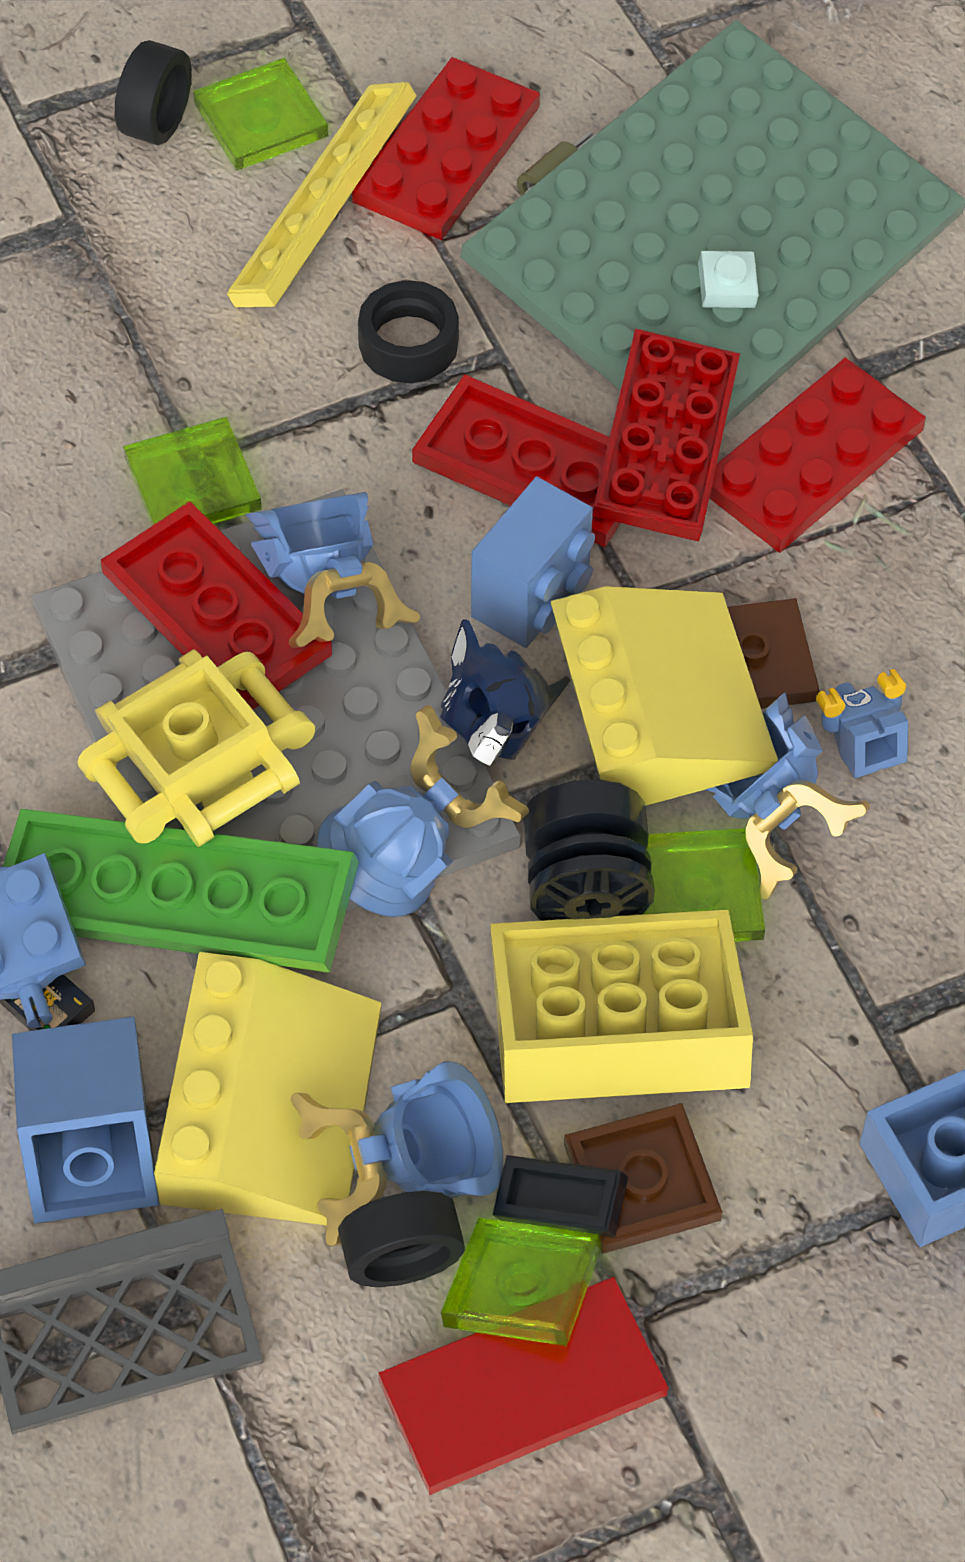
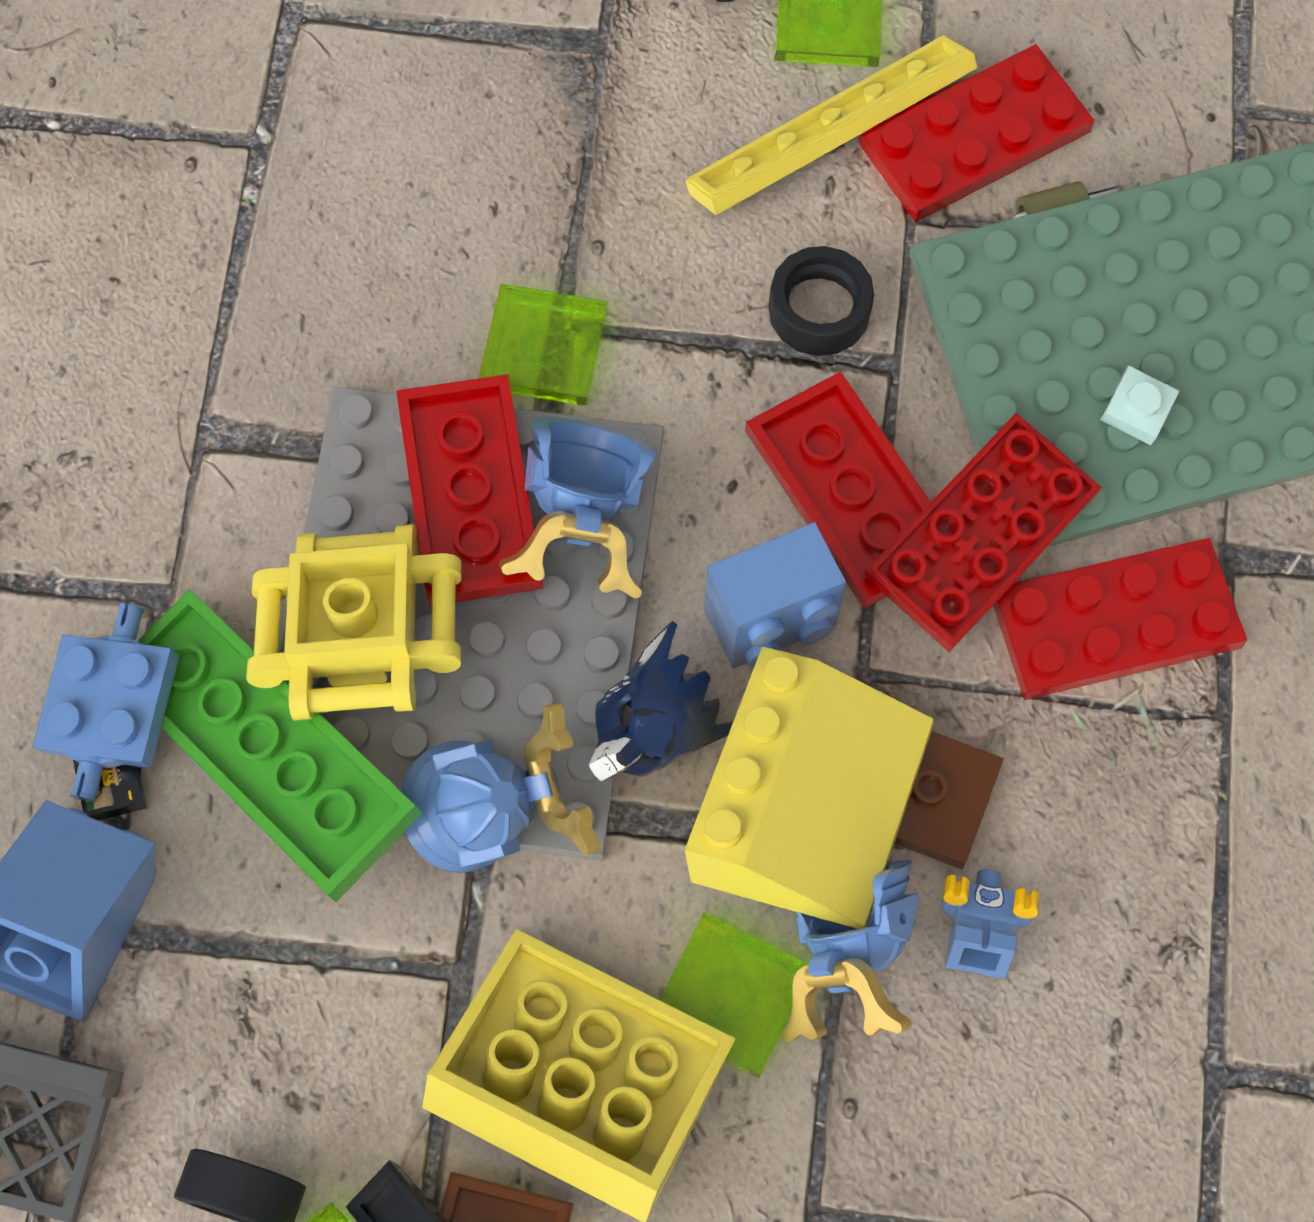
camera: 30 degrees right, 10 degrees up
light yellow slope [154,952,382,1225] -> none
medium blue helmet [291,1061,503,1246] -> none
black wheel [523,779,655,921] -> none

